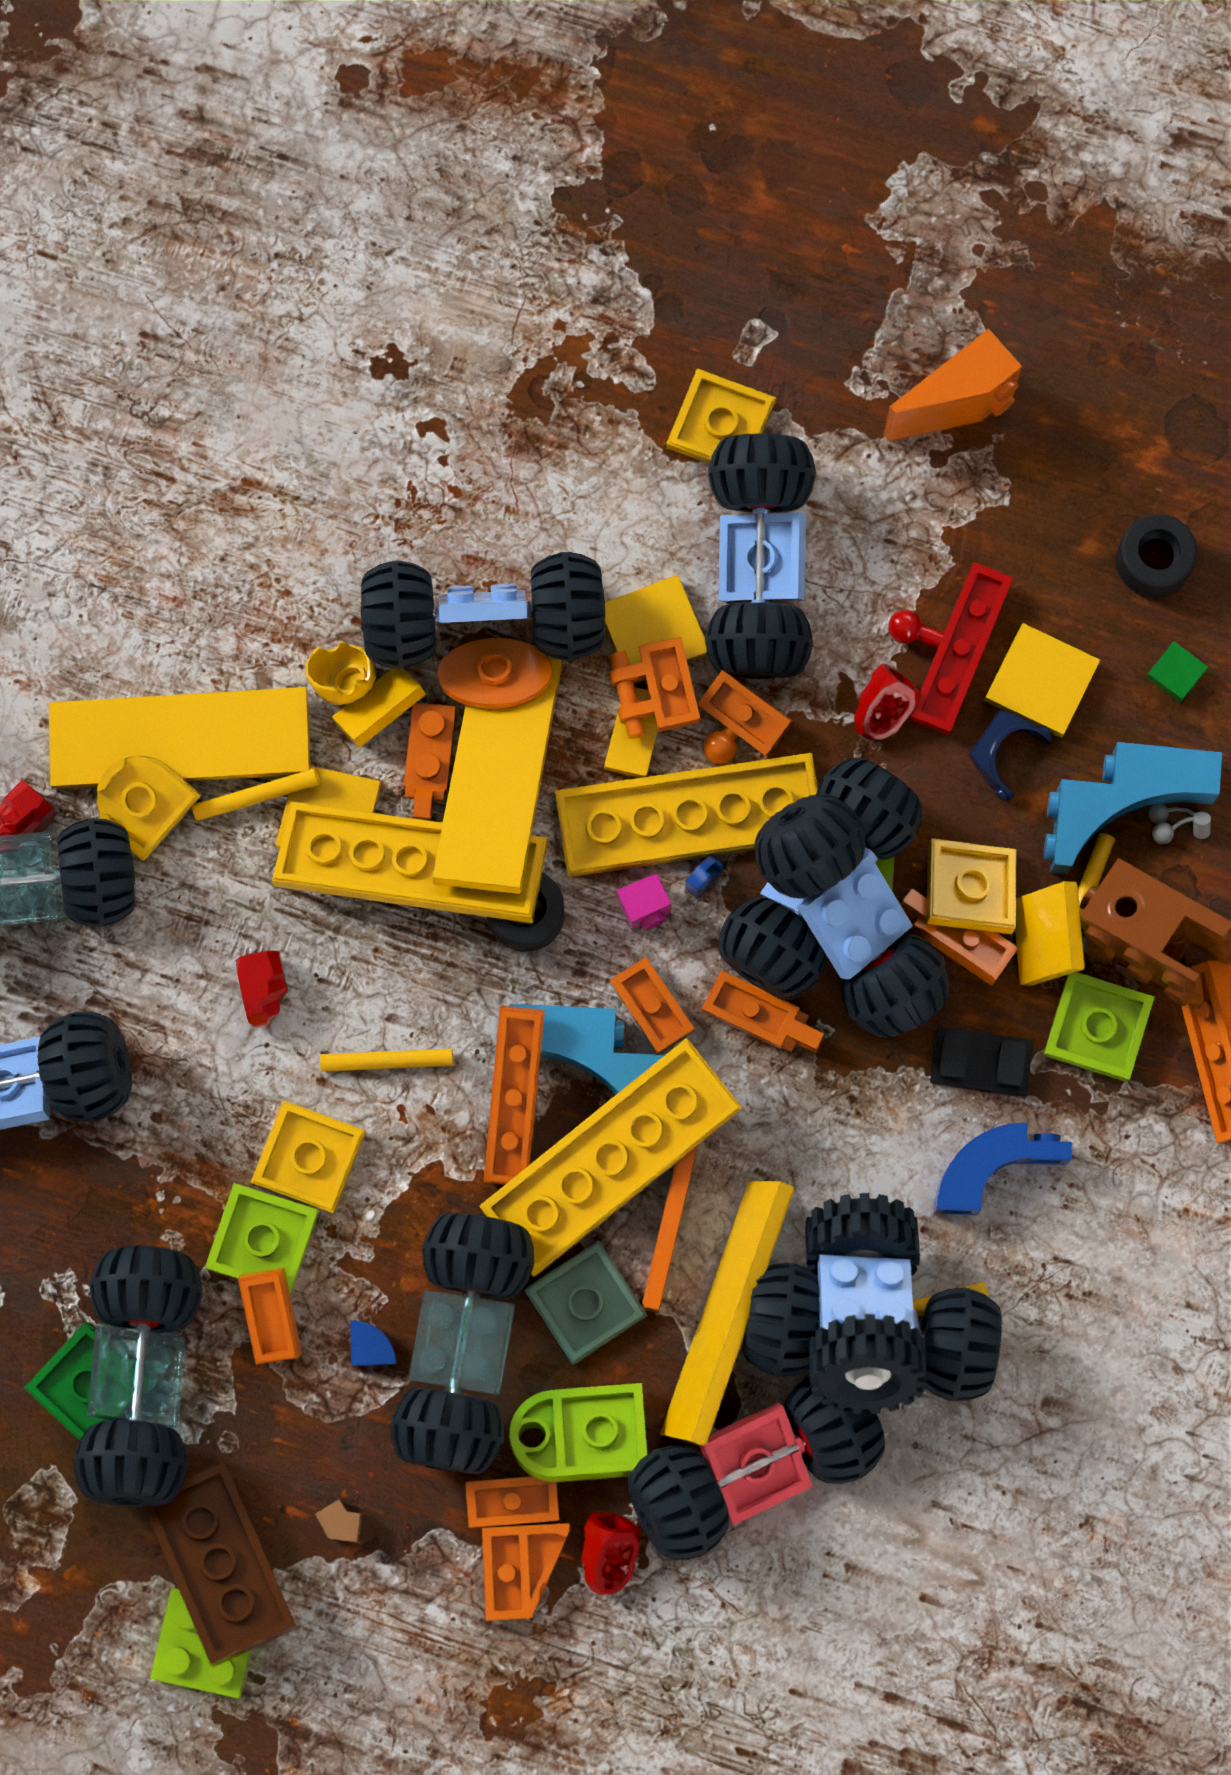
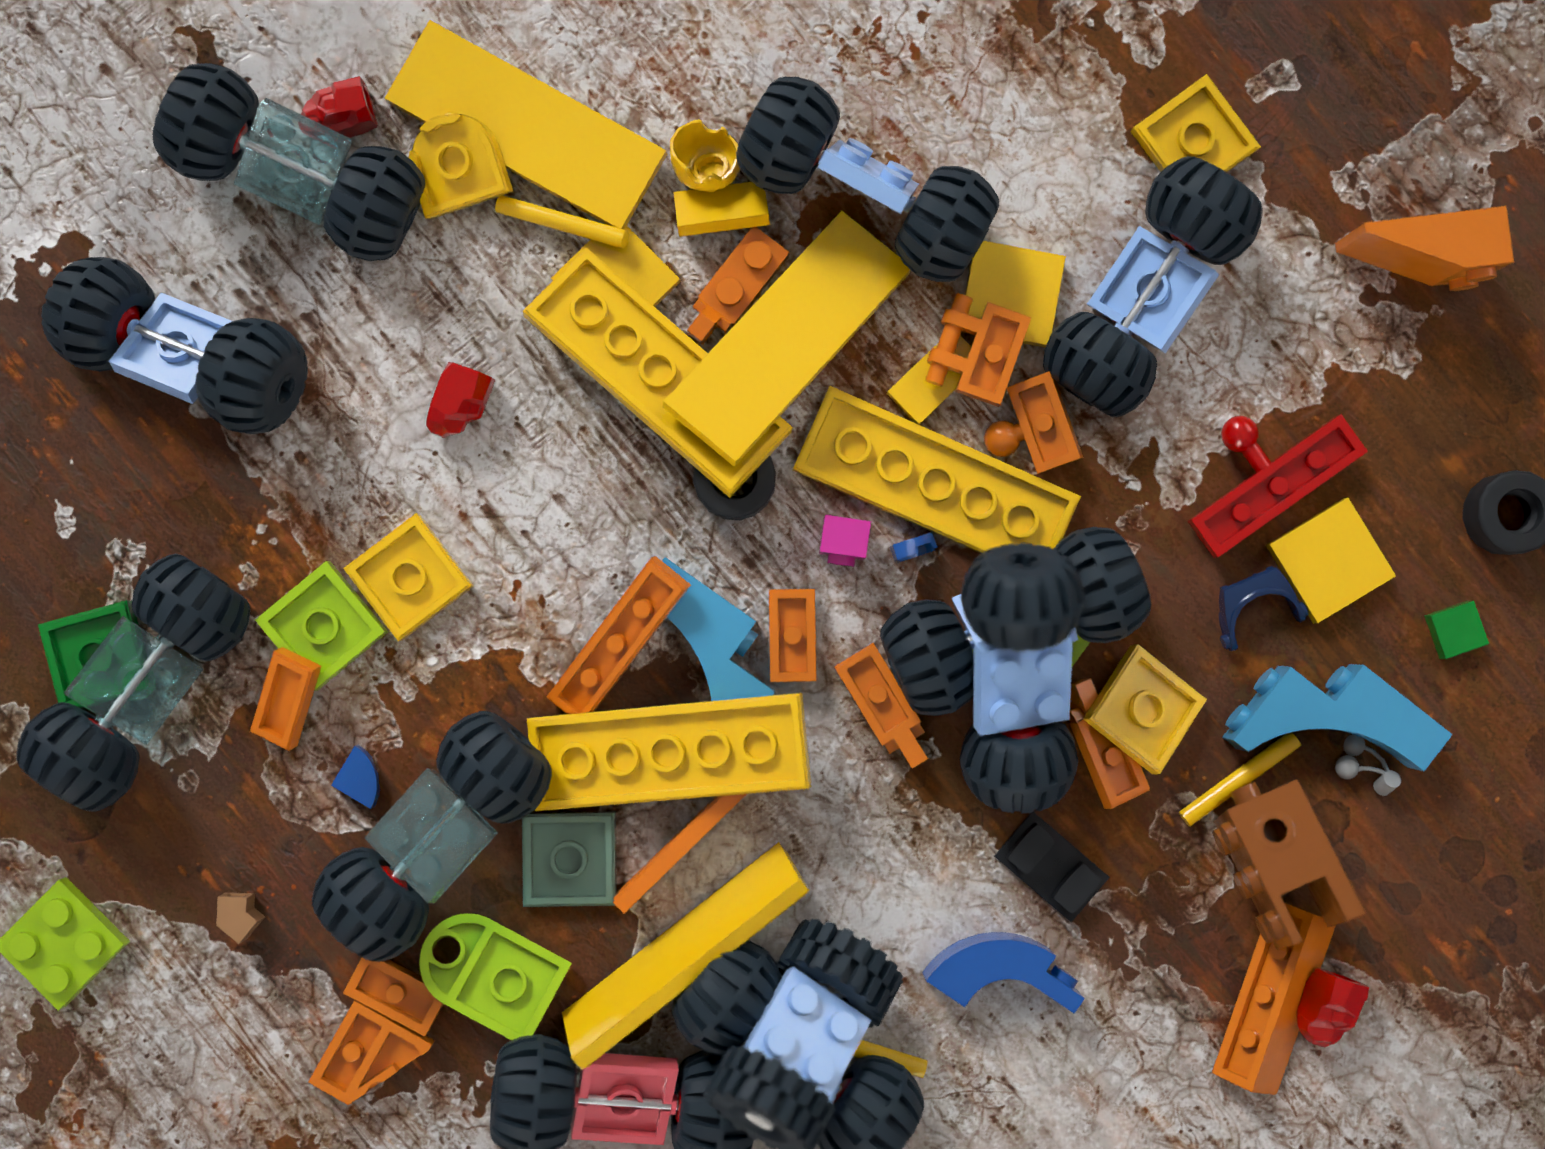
camera: 30 degrees right, 10 degrees up
reddish brown plate [144,1461,297,1668] -> none
yellow bar [320,1048,453,1072] -> none
orange piece [437,638,552,709] -> none
red rock [581,1512,640,1595] -> none
red rock [854,664,922,740] -> none
yellow tile [1015,881,1085,986] -> none
lime plate [1043,972,1155,1082] -> none

